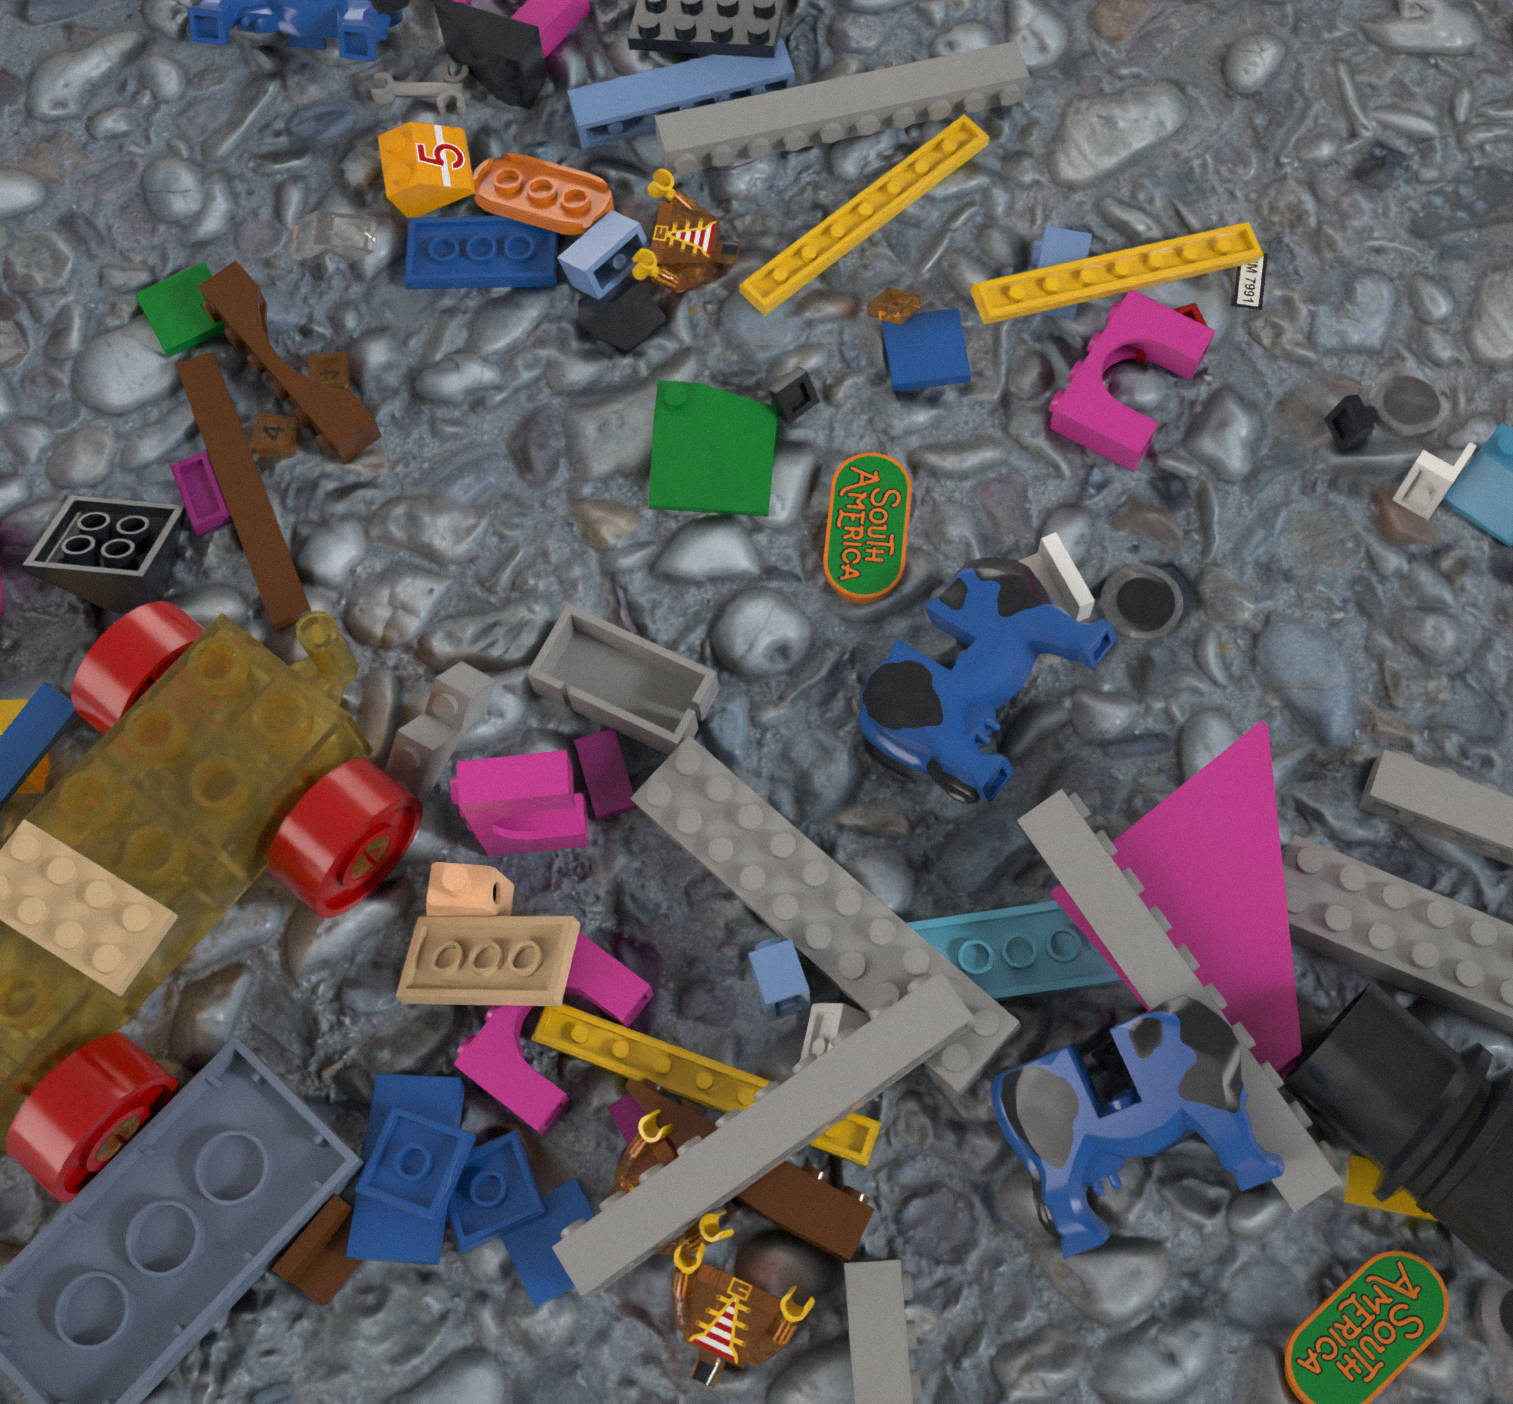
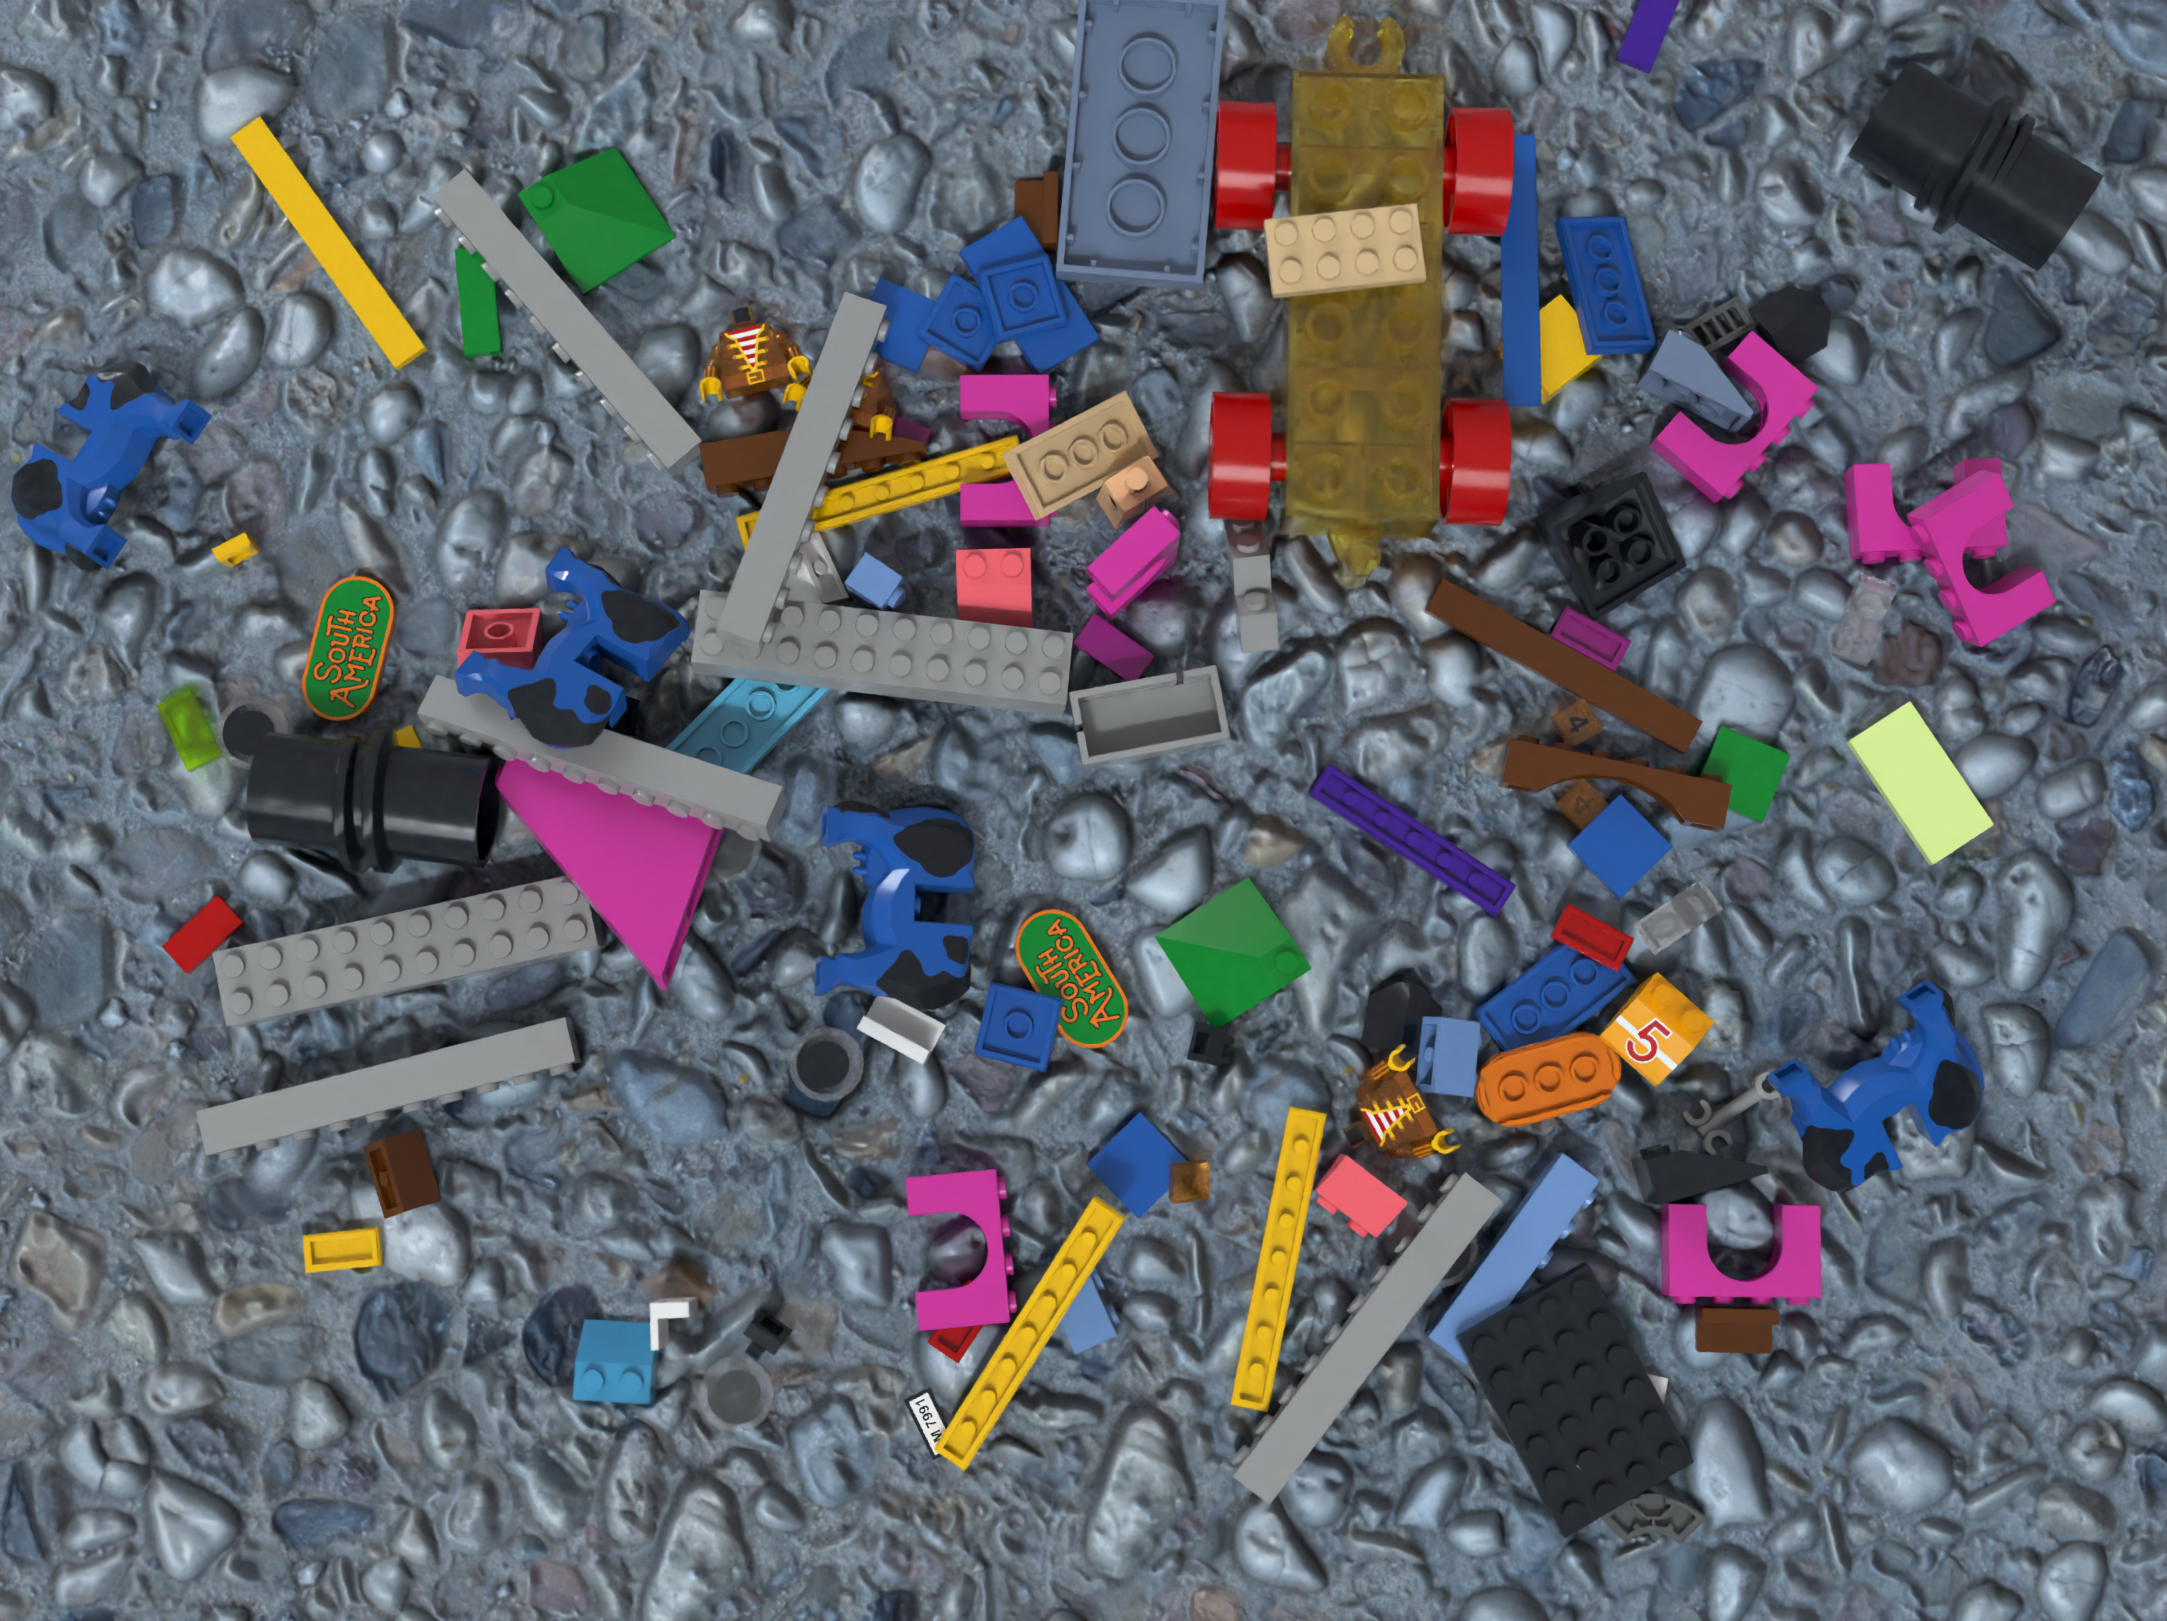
camera: 135 degrees right, 15 degrees up
none -> coral slope [457,608,542,669]
none -> coral slope [956,548,1033,628]
none -> blue tile [974,981,1065,1073]
none -> dark purple tile [1308,763,1517,917]
none -> coral slope [1313,1154,1408,1238]
none -> red tile [1549,903,1635,972]
none -> blue tile [1566,794,1673,899]
none -> yellowish green tile [1846,701,1994,866]

